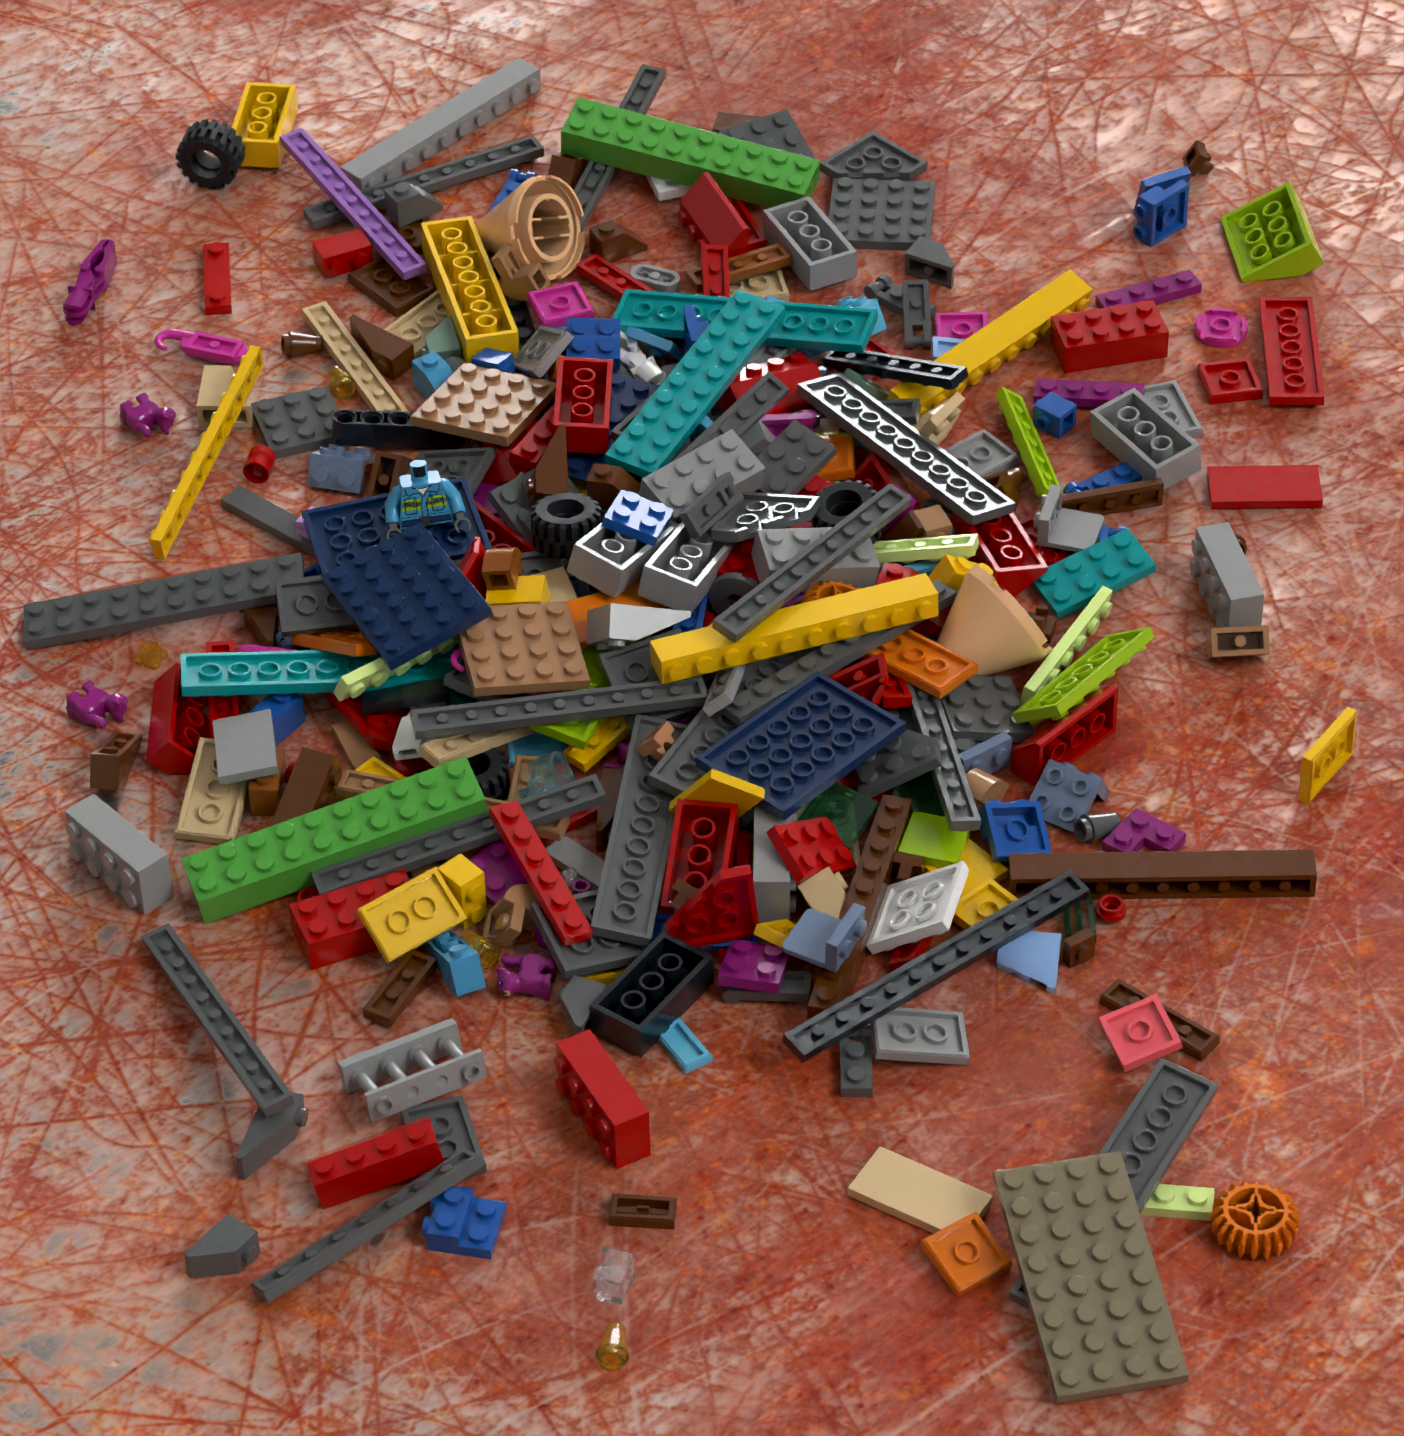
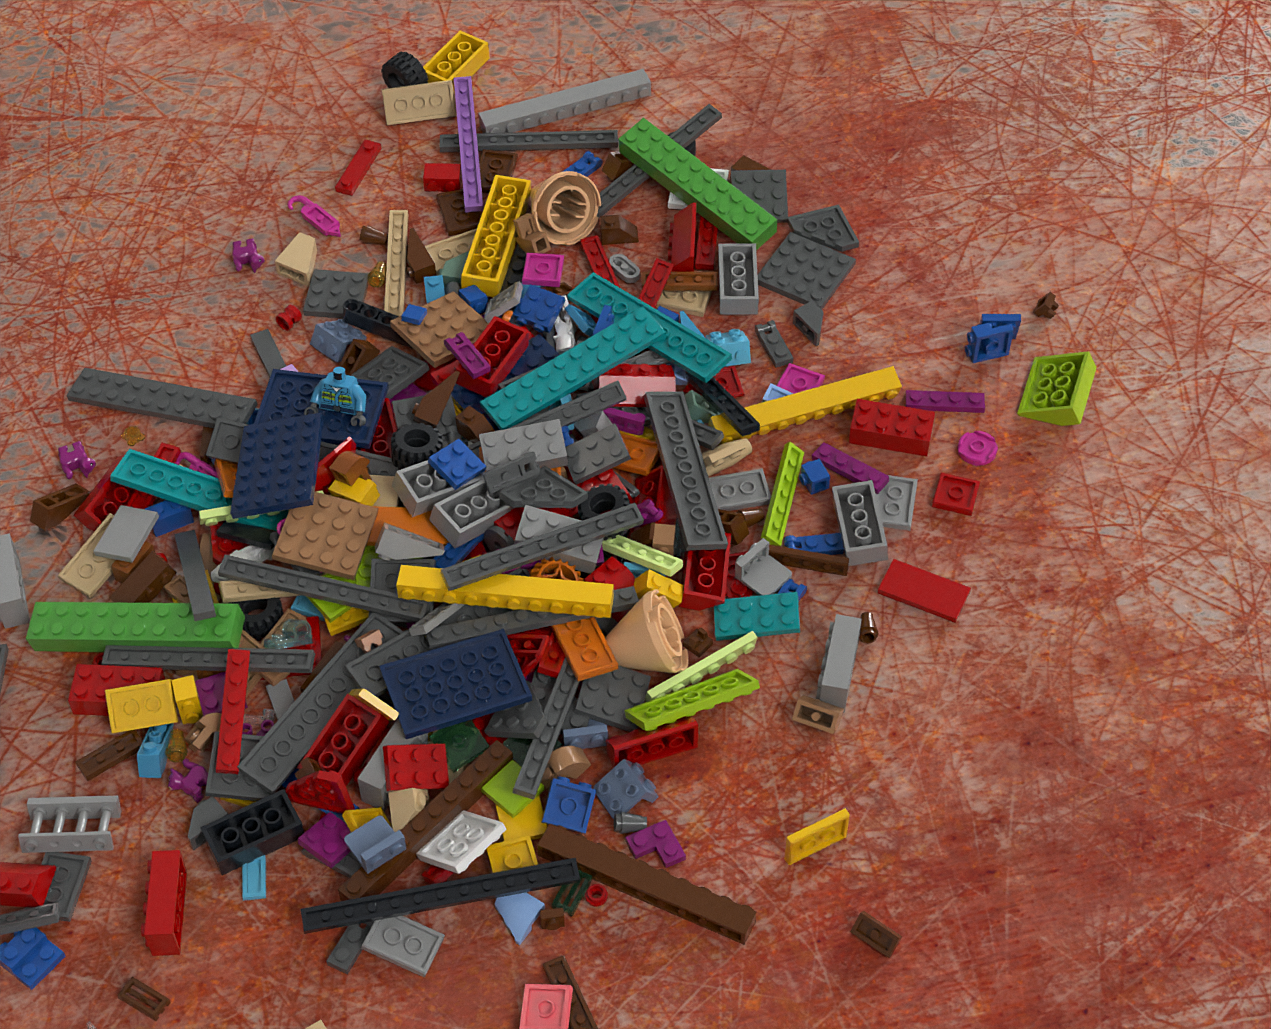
camera: 25 degrees right, 10 degrees up
magenta arm [63,239,117,326] -> none
yellow plate [149,345,264,560] -> none
dark grey slope [384,181,443,227] -> none
reddish brown tile [892,852,925,882] -> none
dark grey plate [902,279,932,349] -> none
red plate [1259,297,1324,406] -> none
none -> dark grey tile [175,530,216,621]
none -> tan tile [382,80,457,125]
none -> blue tile [401,304,427,325]
none -> magenta plate [444,332,491,379]

